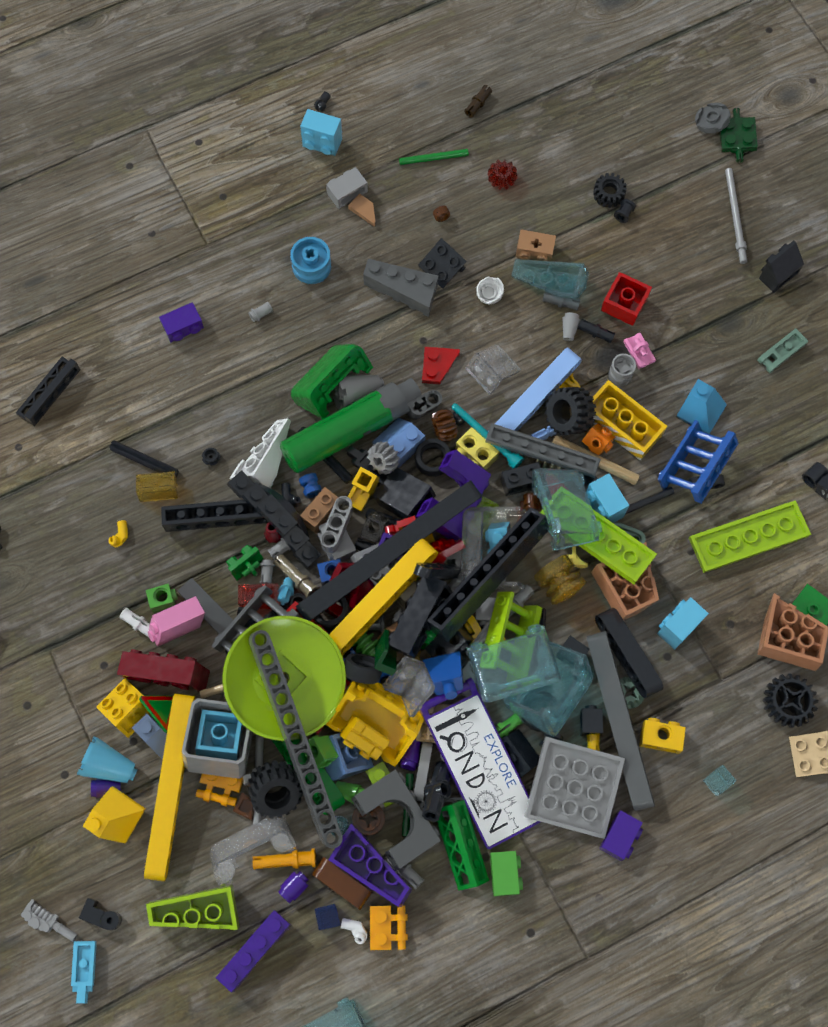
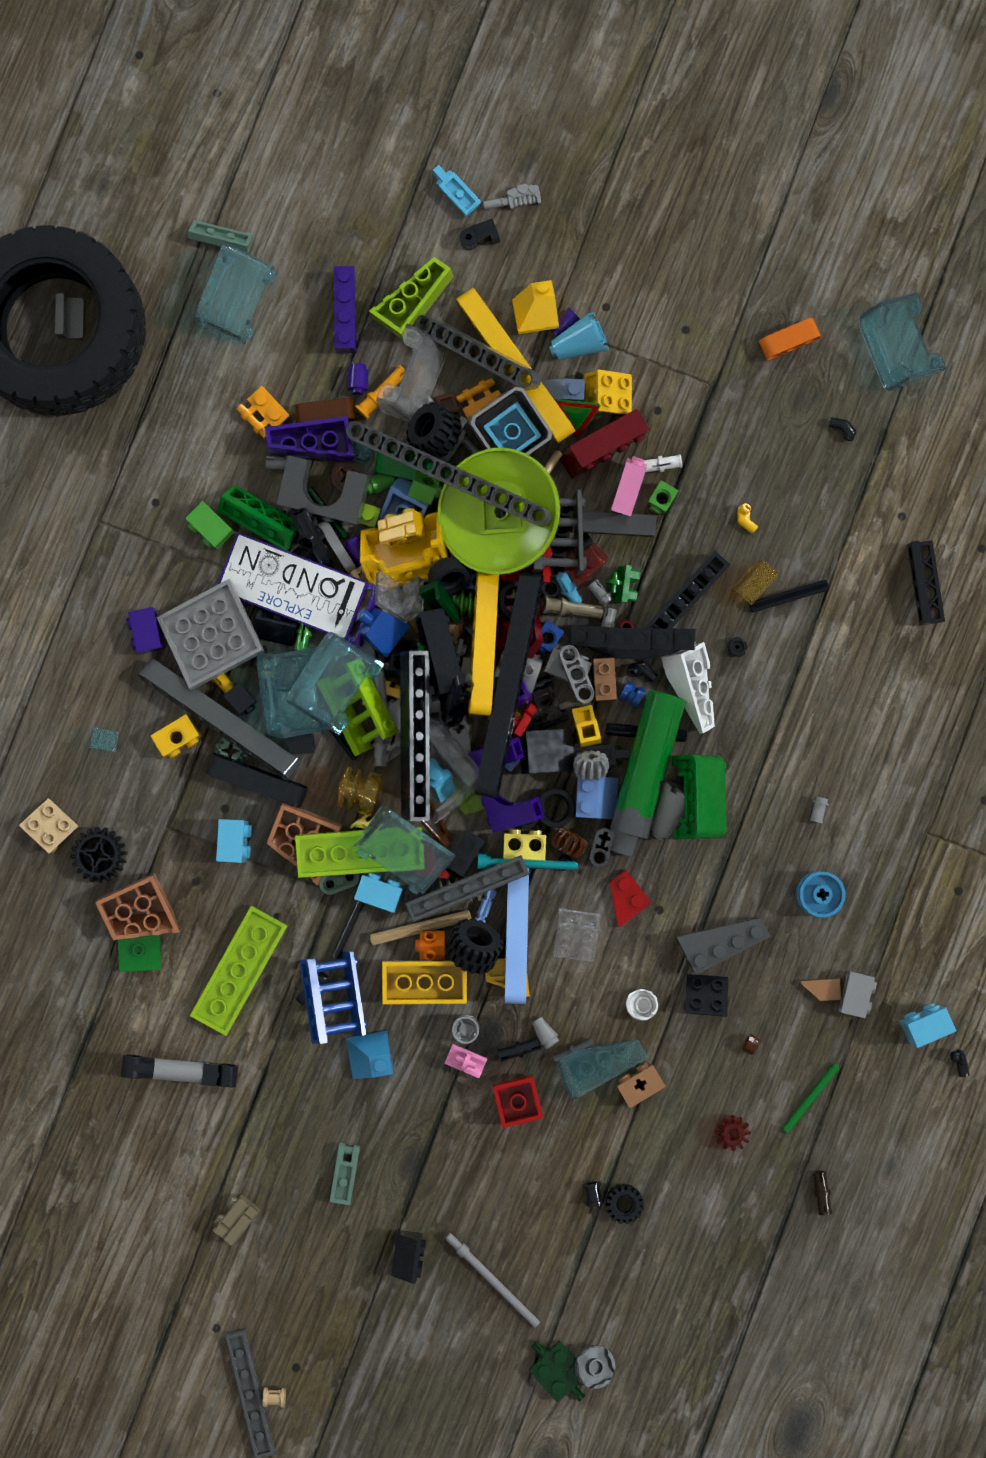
camera: 140 degrees right, 15 degrees up
dark purple piece [159,302,204,343] -> none
clear blue panel [315,904,341,931] -> none
white arm [341,918,367,944] -> none
red wing [430,538,466,563] -> none
none -> dark grey beam [415,315,541,390]

